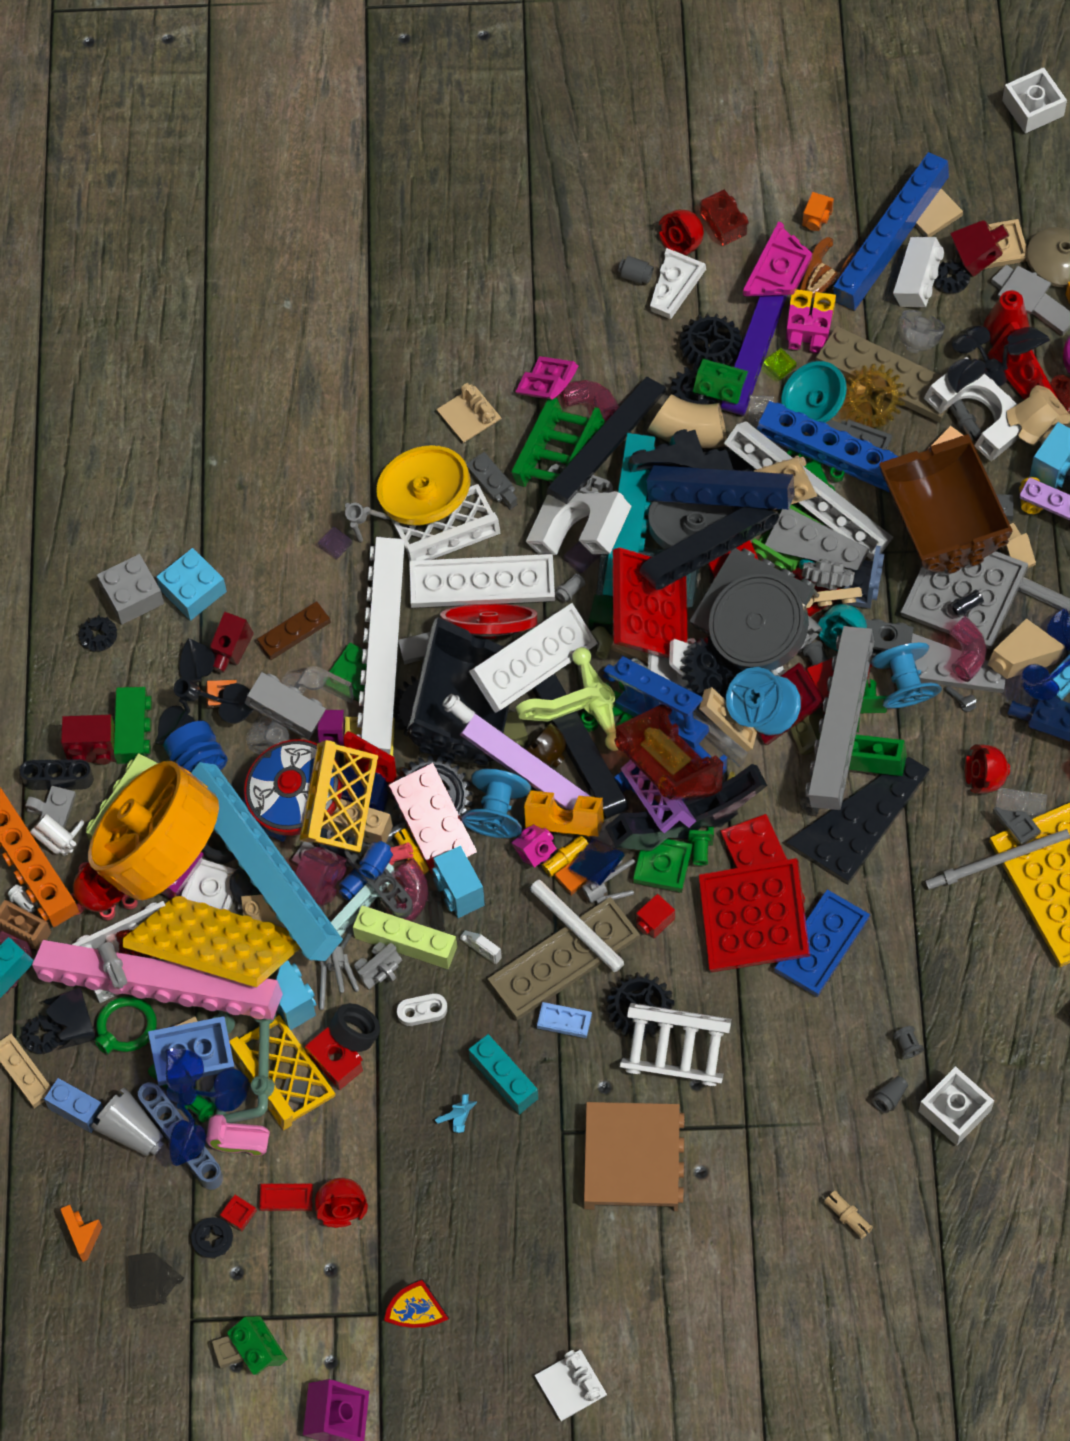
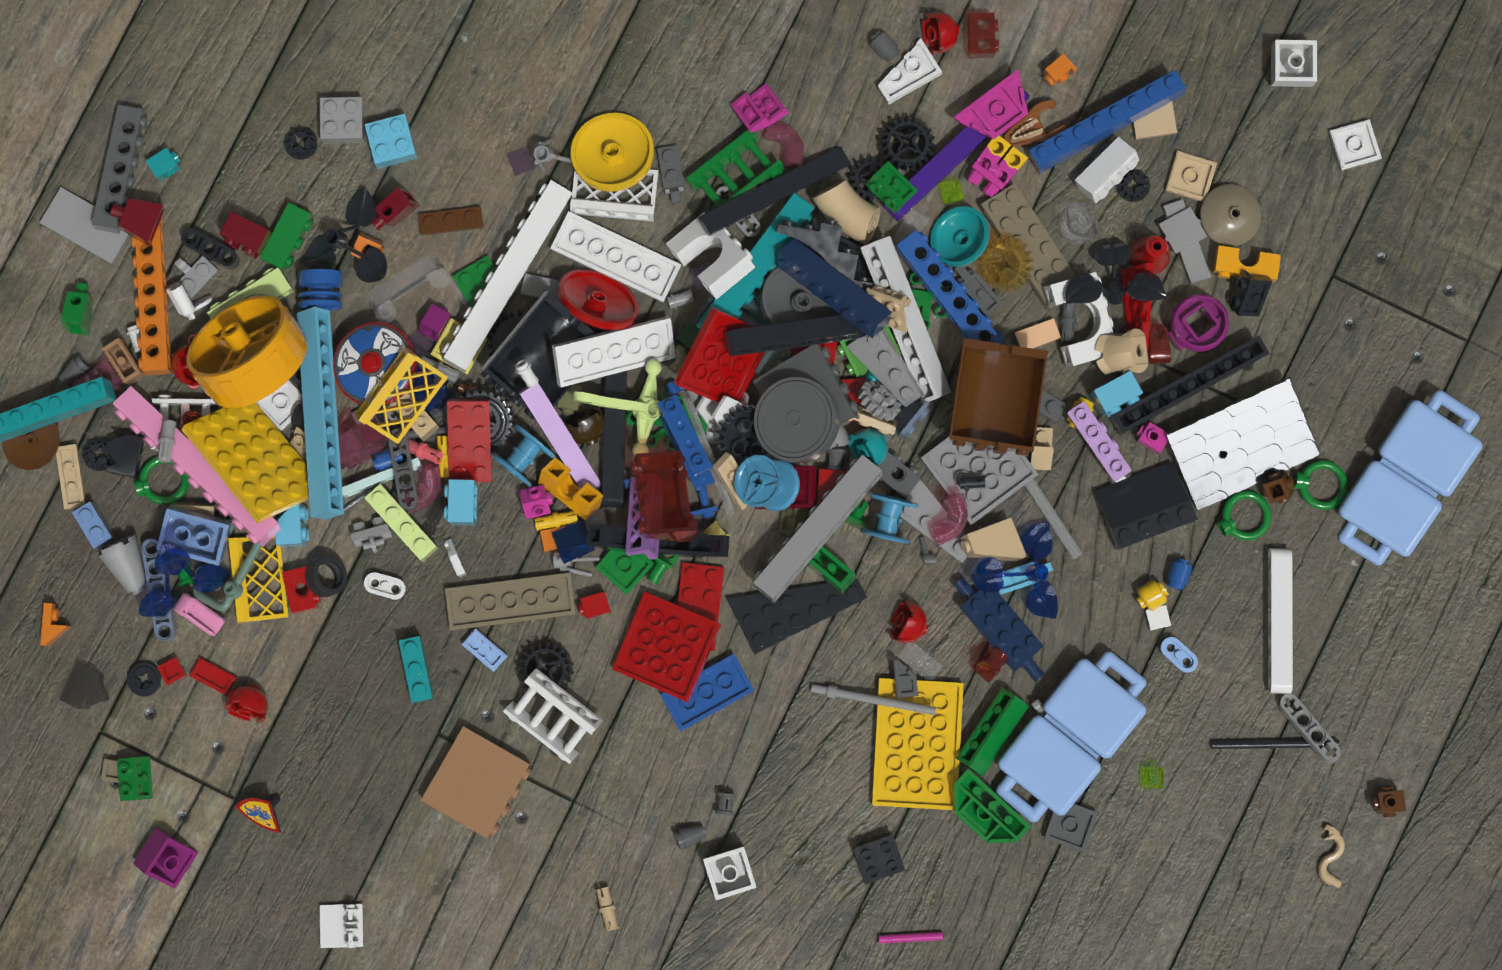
camera: 20 degrees right, 20 degrees up
light grey brick [245,672,326,740] -> none
light grey plant [319,946,359,1010] -> none
red wing [343,731,396,783] -> none
blue brick [359,841,393,880] -> none
medium azure piece [435,1094,477,1133] -> none
tan hinge [437,383,502,443] -> none
white axle [531,880,624,972] -> none
clear yellow hinge [640,727,691,775] -> none
dark red torso [950,220,1010,277] -> none

